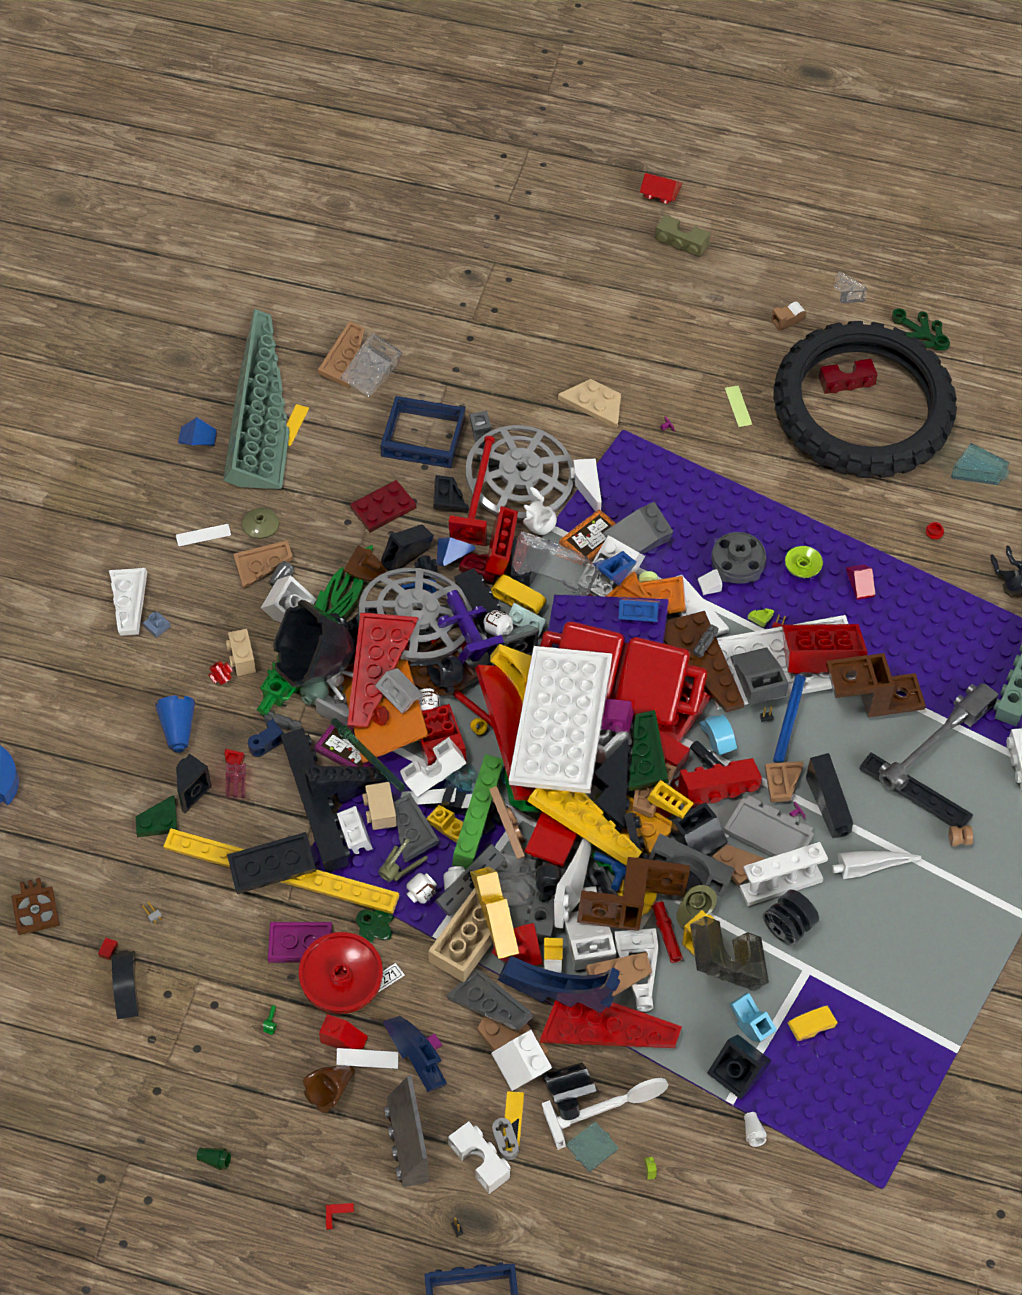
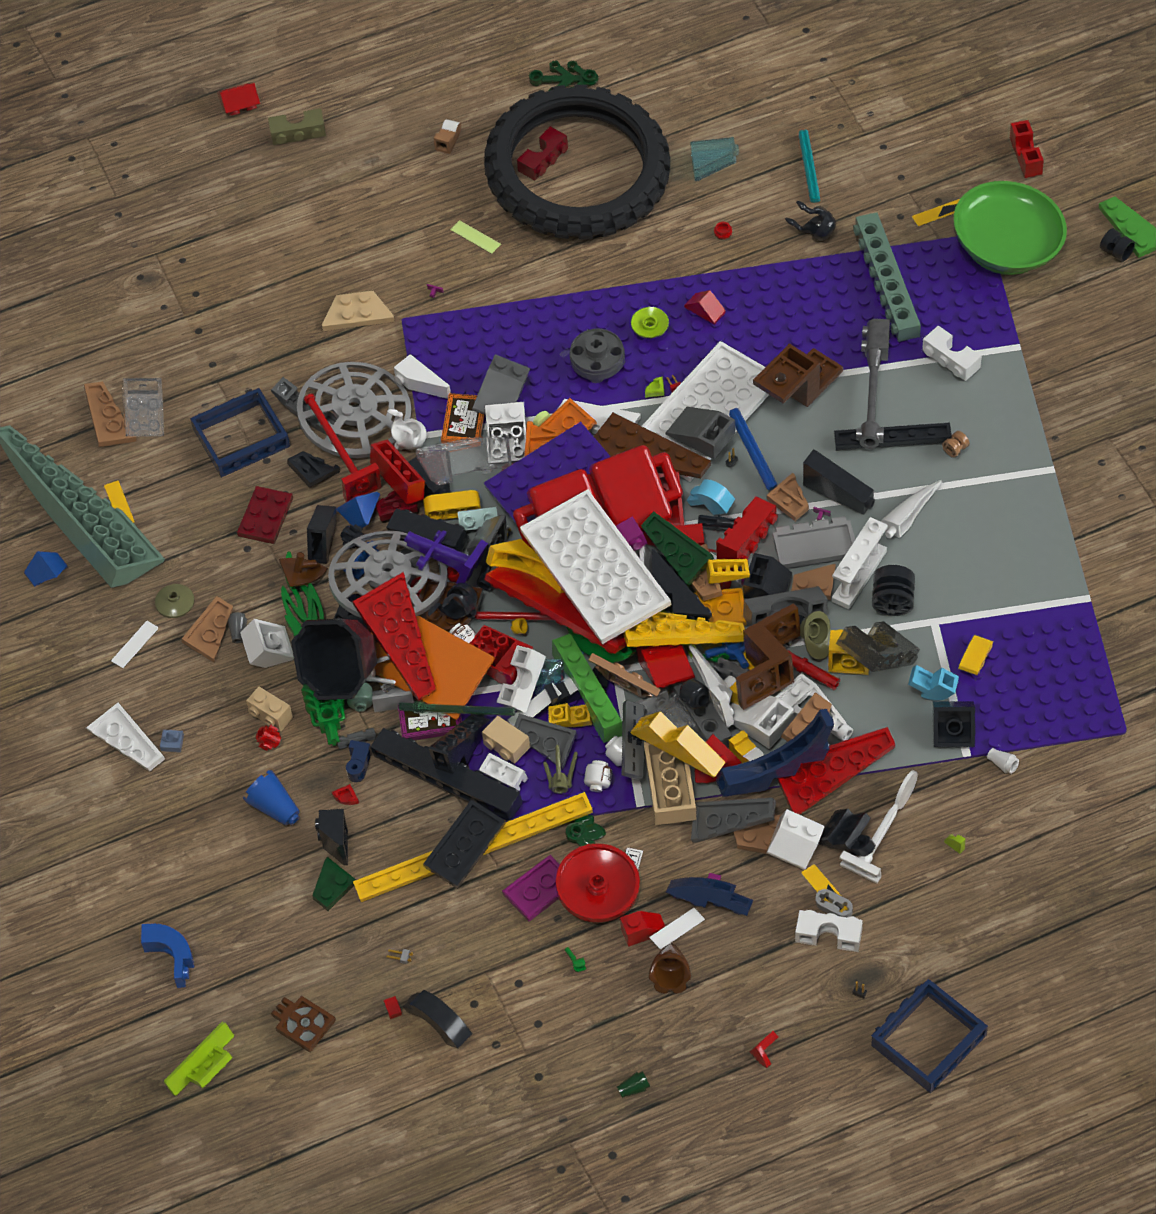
camera: 35 degrees left, 0 degrees up
clear pink arm [225,762,246,798] -> none
clear red plate [372,706,389,725] -> none
light grey panel [375,669,424,713] -> none
flat silver slope [384,1076,429,1187] -> none
white head [484,610,513,637] -> none
clear light blue piece [566,1122,619,1172] -> none
blue slope [592,551,637,585] -> none
blue panel [618,598,661,622] -> none
black hinge [624,812,649,859] -> none
dark grey axle [693,624,719,658] -> none
white slope [698,569,722,595] -> none
red slope [782,624,868,674] -> none
clear slope [834,271,868,303] -> none

